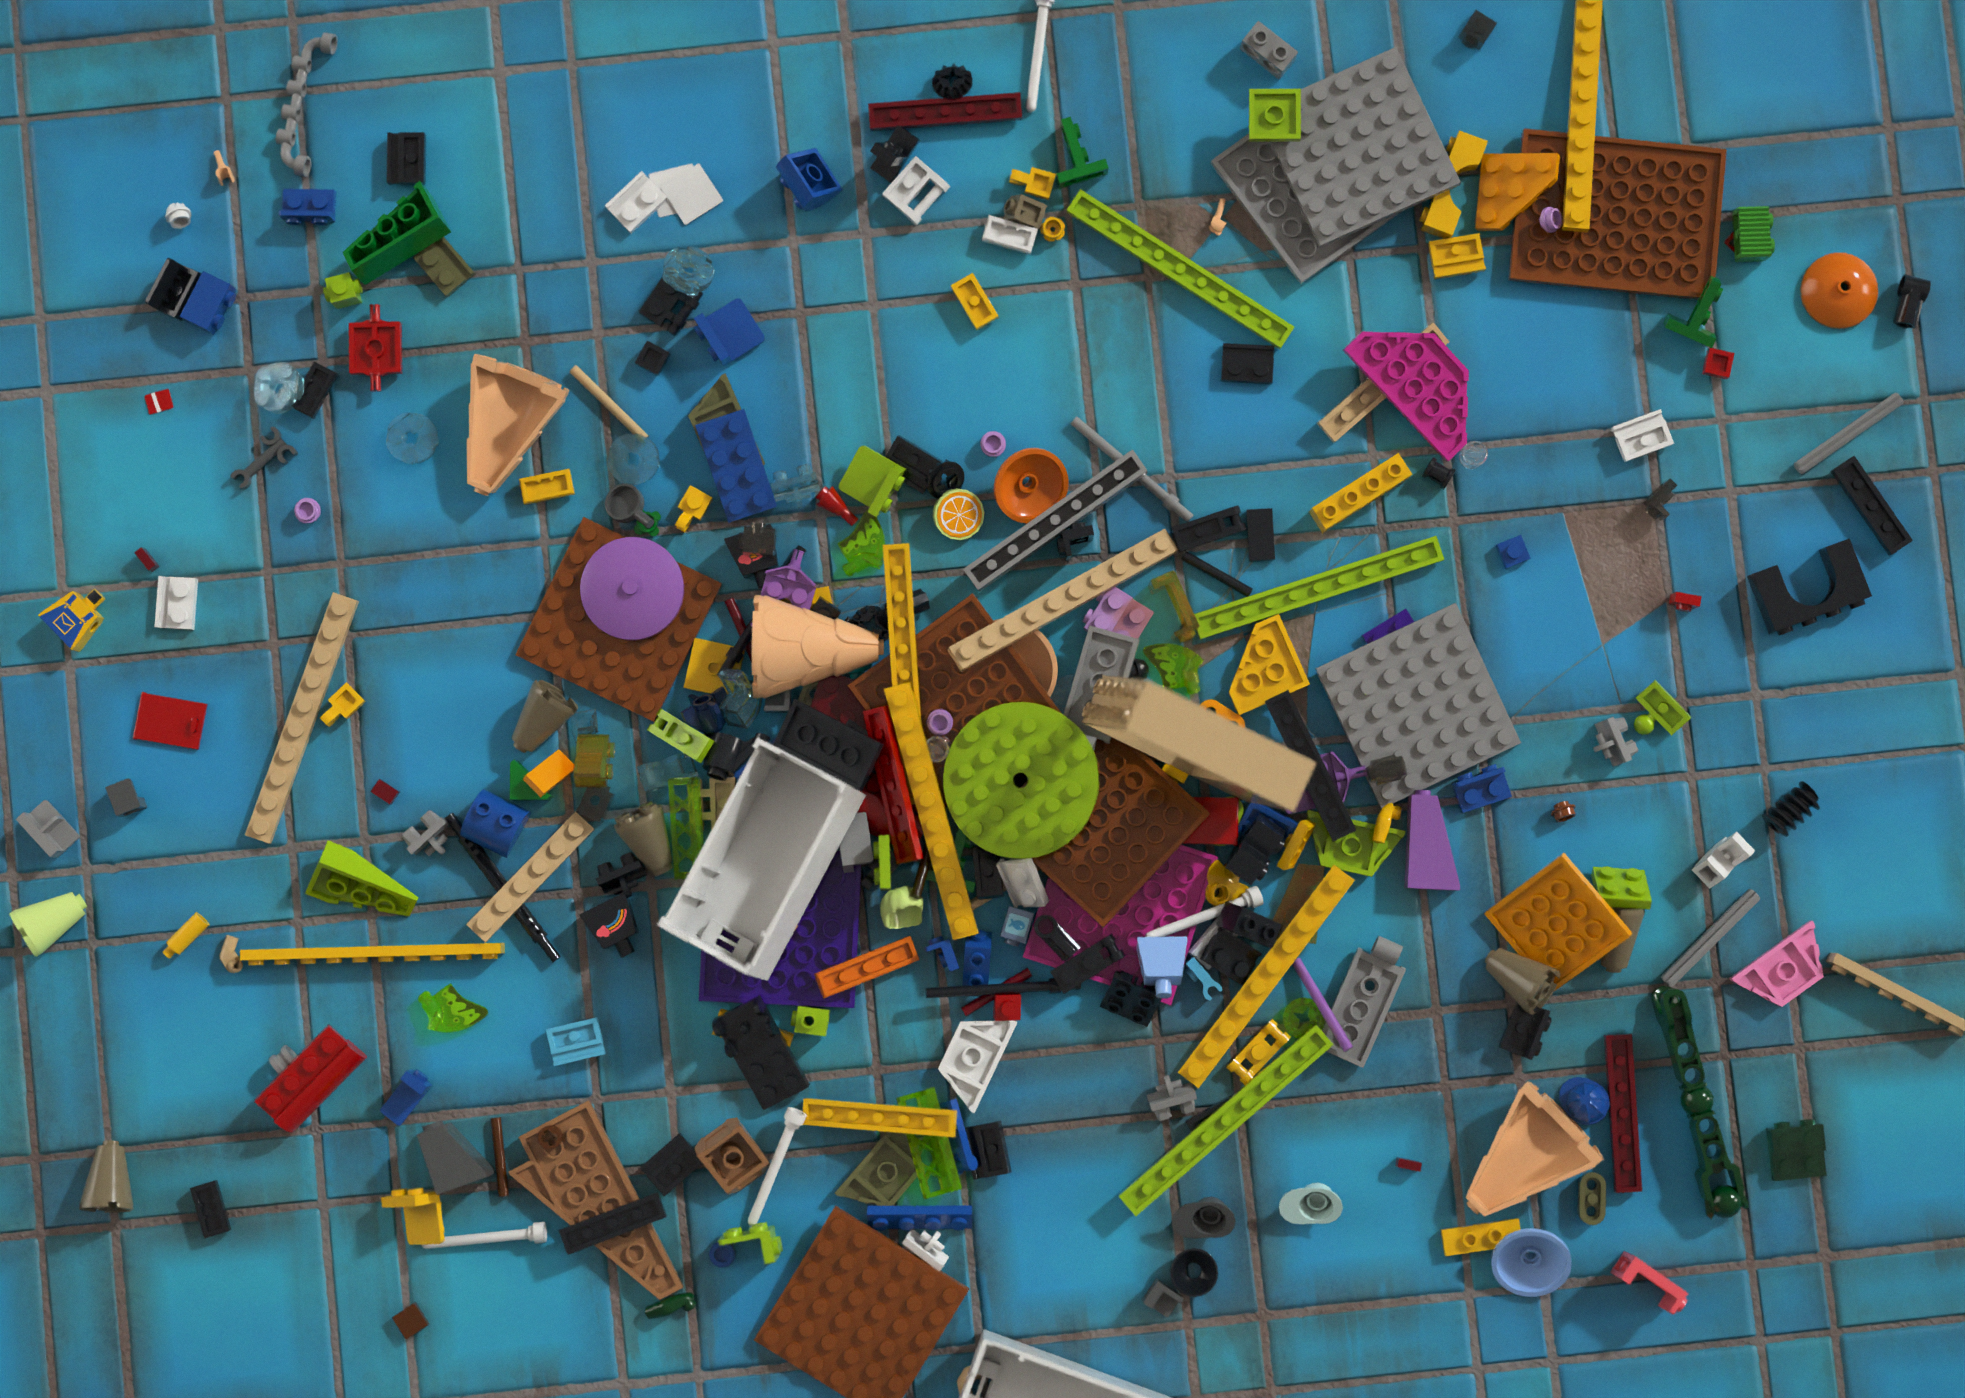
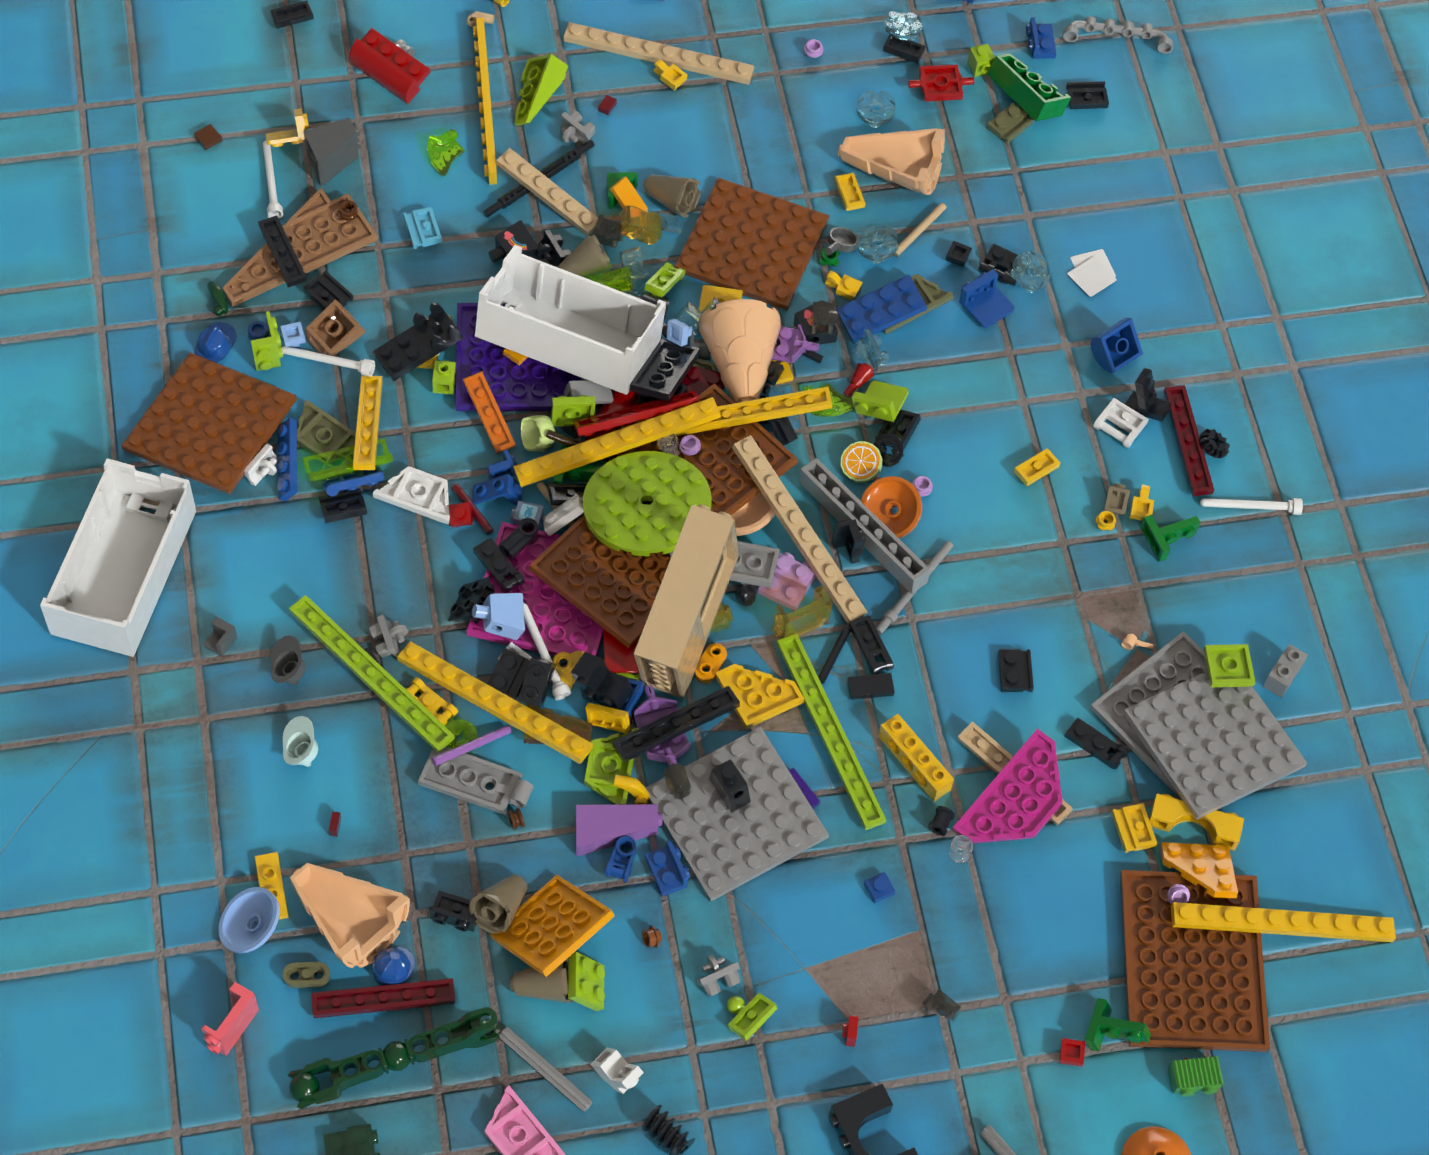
camera: 80 degrees right, 25 degrees down
dark grey bar [230,426,298,490] -> none
blue bracket [380,1069,432,1126] -> none
blue brick [460,789,531,858] -> none
reddish brown bar [490,1117,509,1197] -> none
medium lavender dish [580,537,684,641] -> none
white plate [605,171,668,234] -> none
dark blue brick [680,687,728,735] -> none
black bar [925,978,1081,998] -> none
white plate [982,215,1038,255] -> none
lime plate [1066,189,1294,350] -> none
clear neon green arm [1143,643,1204,695] -> none
black piece [1170,1248,1218,1297] -> none
medium azure plate [1184,957,1222,1001] -> none
clear smoke bracket [1458,10,1497,51] -> none
white plate [1611,409,1674,463] -> none
none -> blue piece [195,322,237,363]
none -> light blue tile [280,322,306,348]
none -> reddish brown bush [508,808,525,830]
none -> blue piece [605,836,636,883]
none -> light blue tile [667,318,693,347]
none -> black torso [709,759,751,813]
none -> black plate [1064,718,1129,769]

